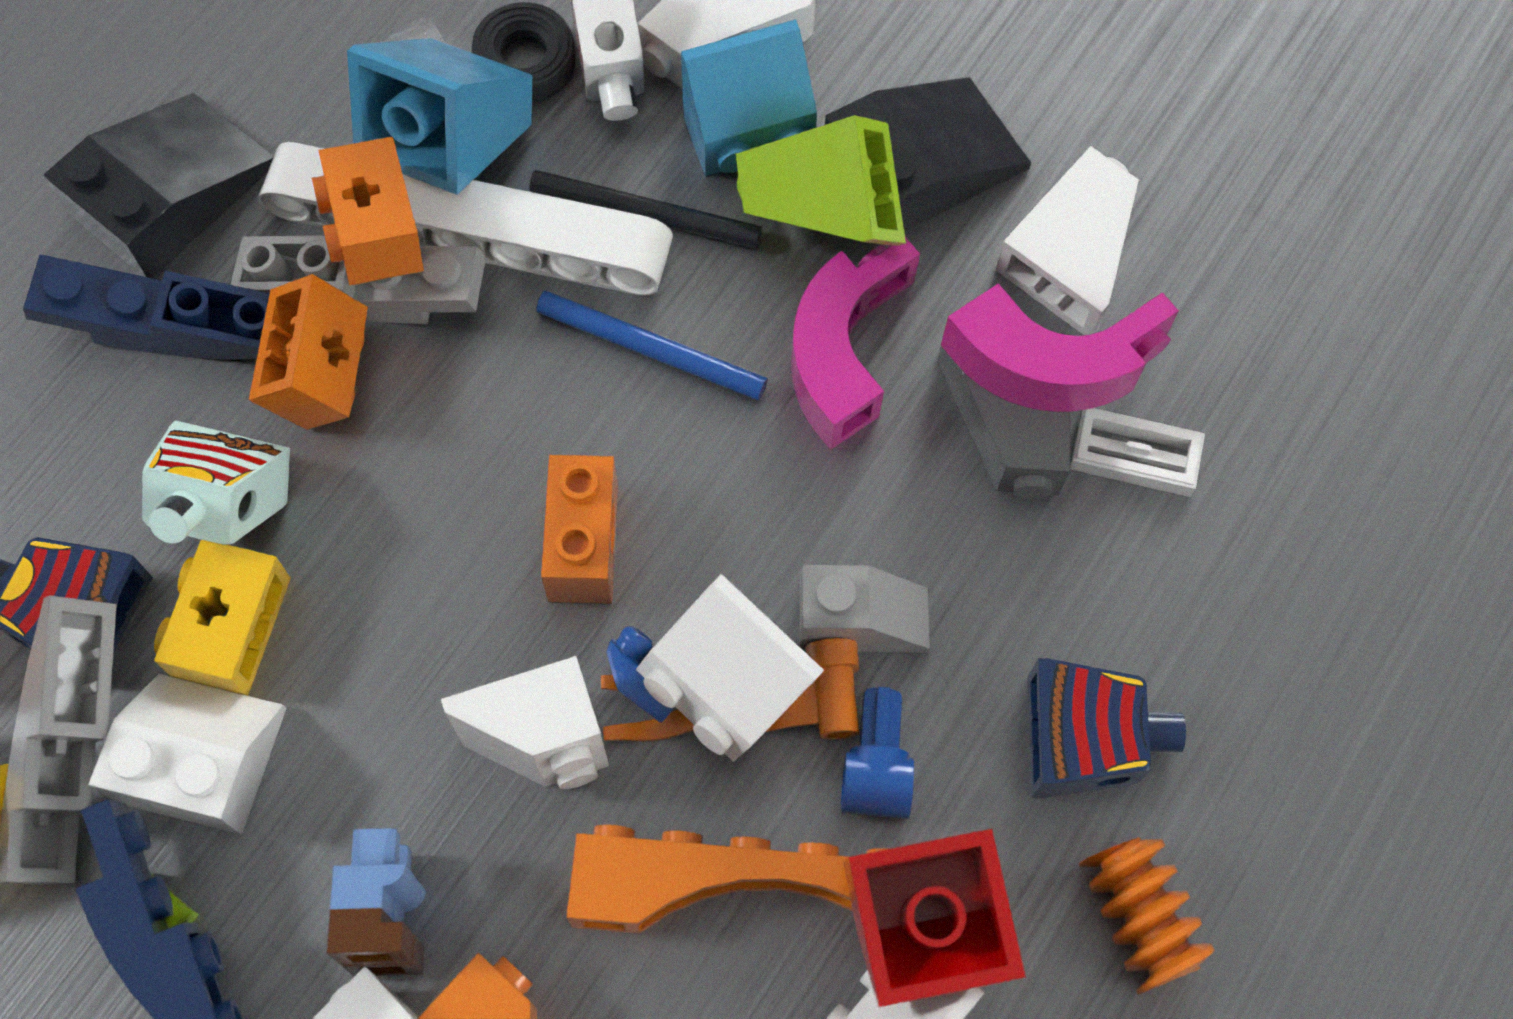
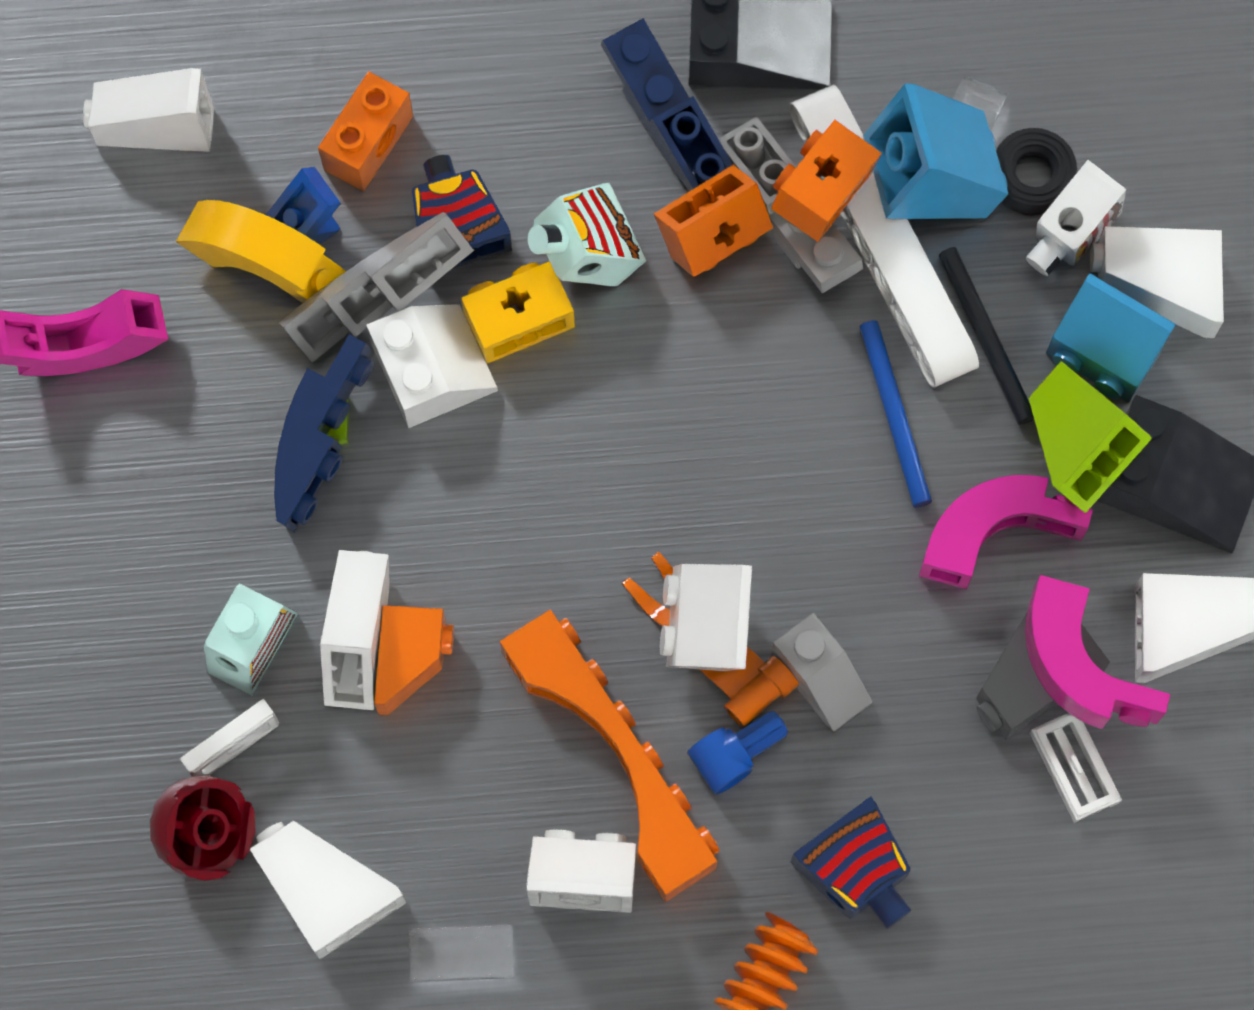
camera: 55 degrees right, 5 degrees up
hips [327,828,426,977] -> none
white slope [441,656,609,790] -> none
orange brick [541,455,618,604] -> none
blue arm [606,626,675,723] -> none
red slope [843,828,1026,1007] -> none

